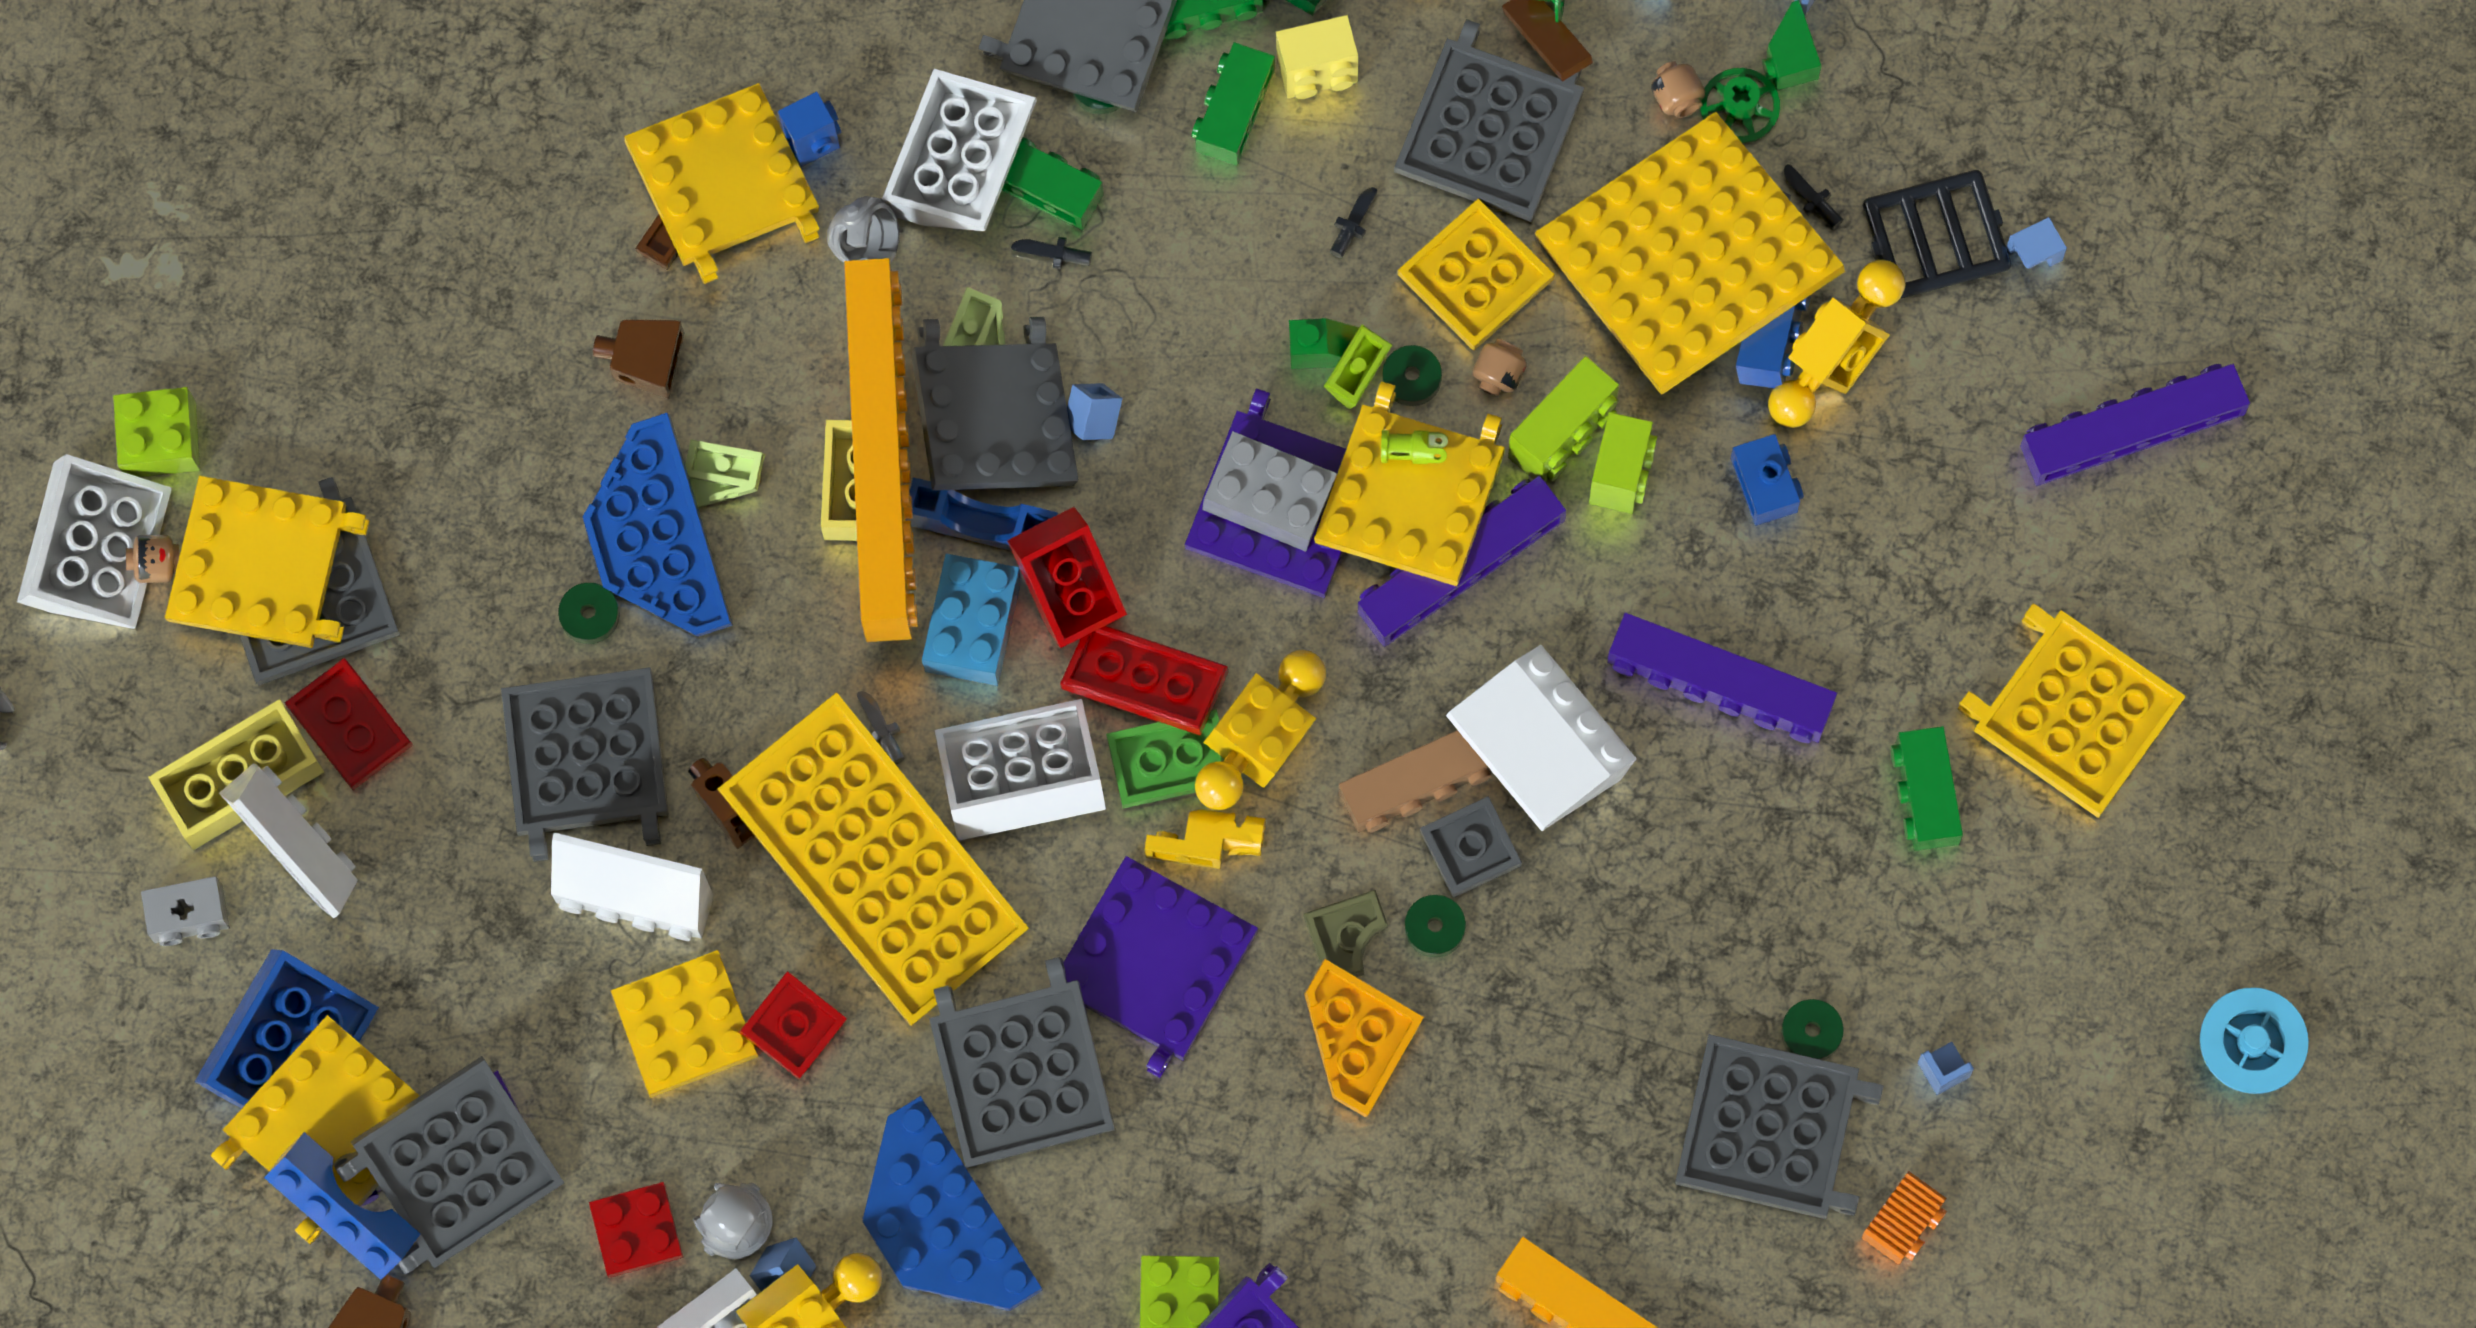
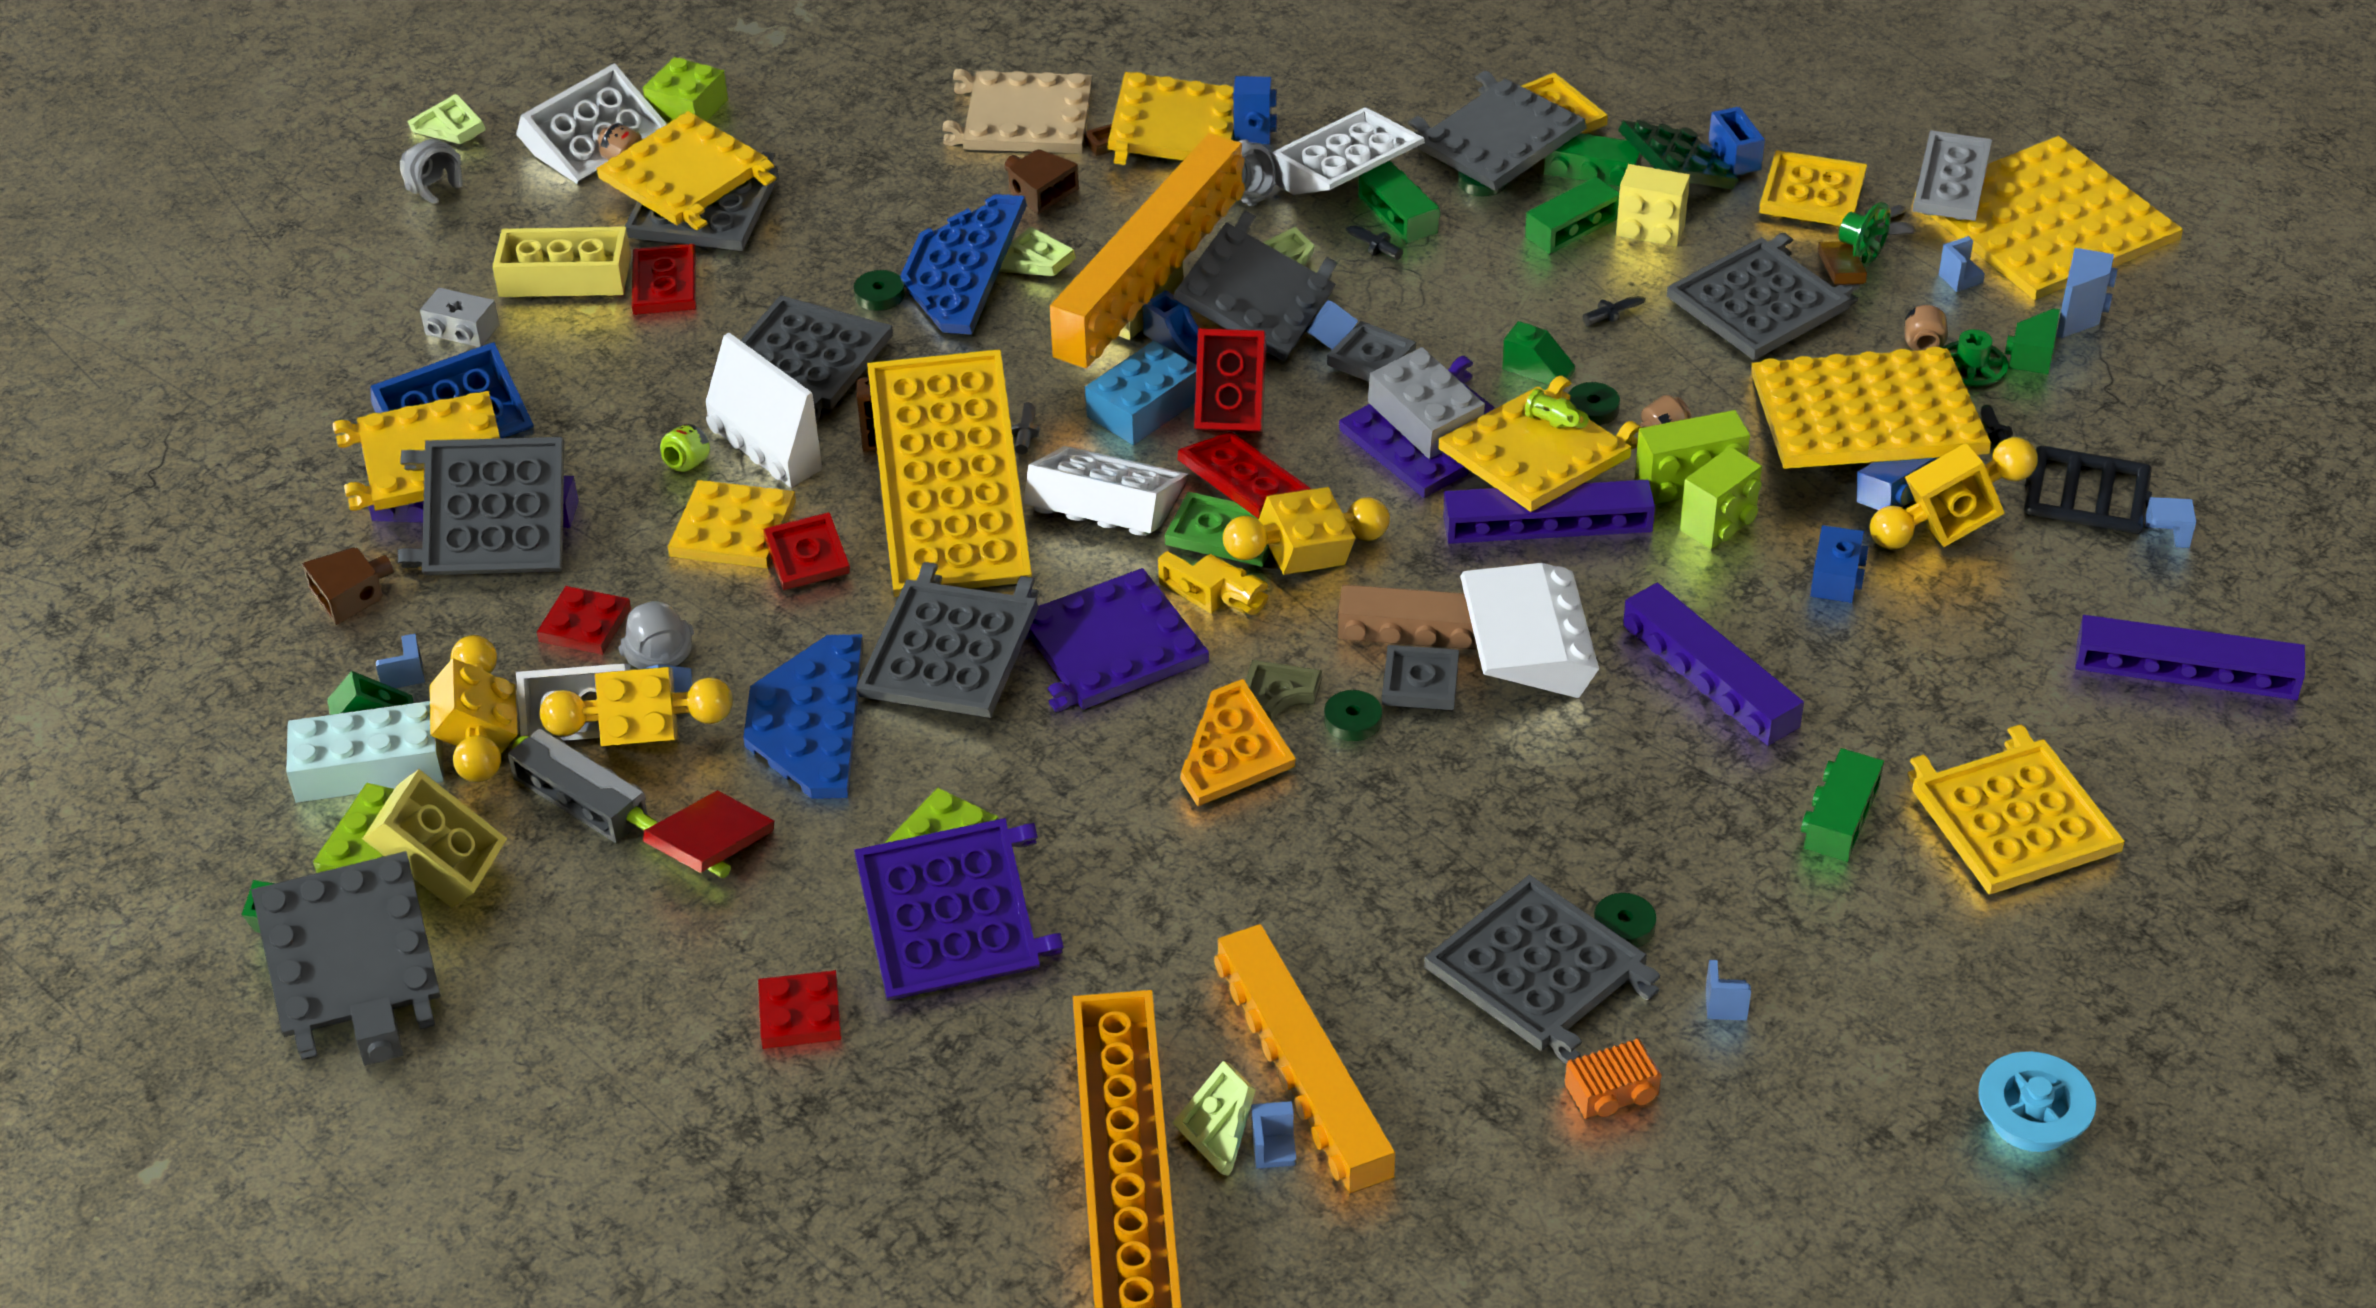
camera: 30 degrees right, 30 degrees down
white slope [219,763,358,918] -> none
blue arch [264,1132,420,1279] -> none
lime slope [1324,325,1392,409] -> none
yellow plate [1398,199,1555,351] -> none
none -> lime head [660,424,710,472]
none -> tan plate [942,69,1093,154]
none -> dark grey plate [1327,321,1416,382]

